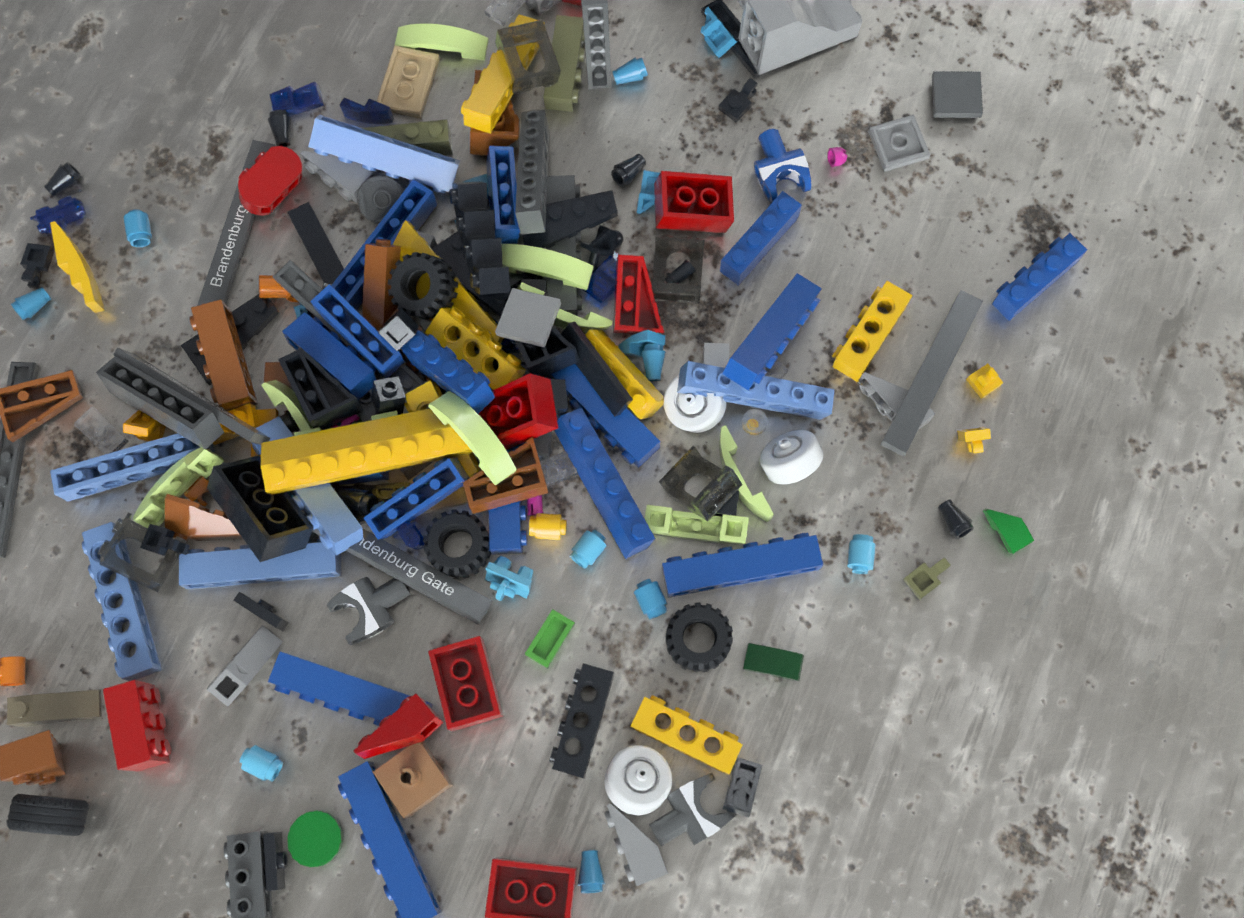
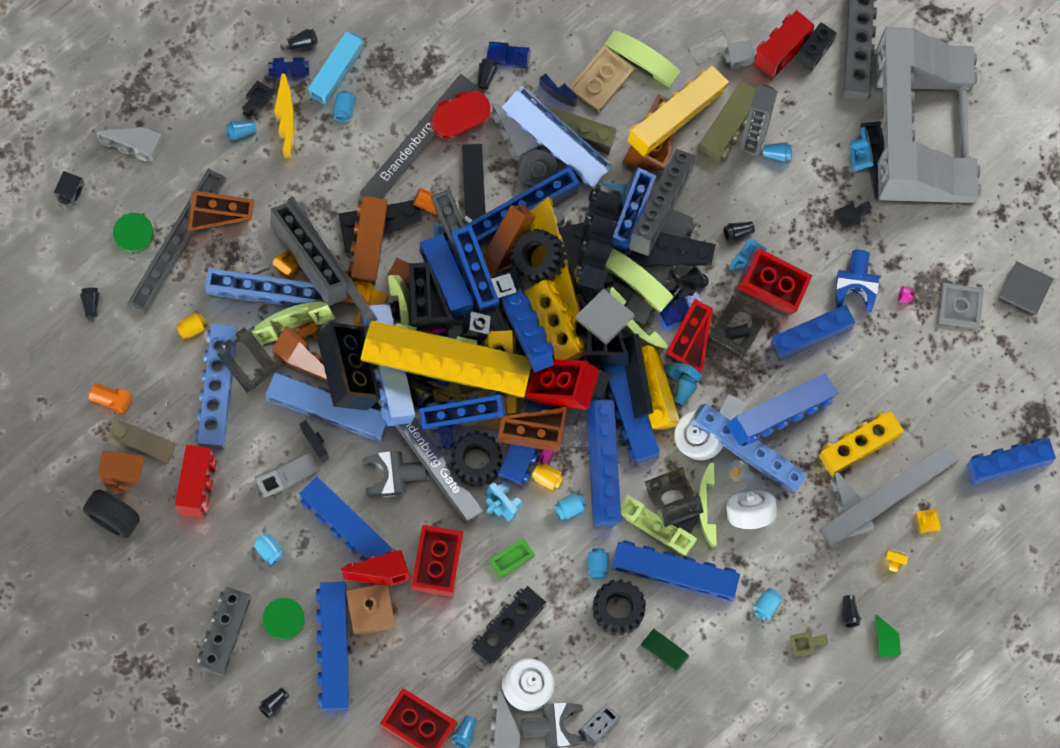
camera: 20 degrees right, 0 degrees up
black plate [140,524,190,556] -> none
black plate [264,832,288,891] -> none
yellowish green slope [428,391,516,486] -> none
clear smoke panel [495,20,561,93] -> none
yellow brick [630,695,743,775] -> none
none -> yellow brick [175,312,207,340]
none -> medium azure brick [308,31,364,105]

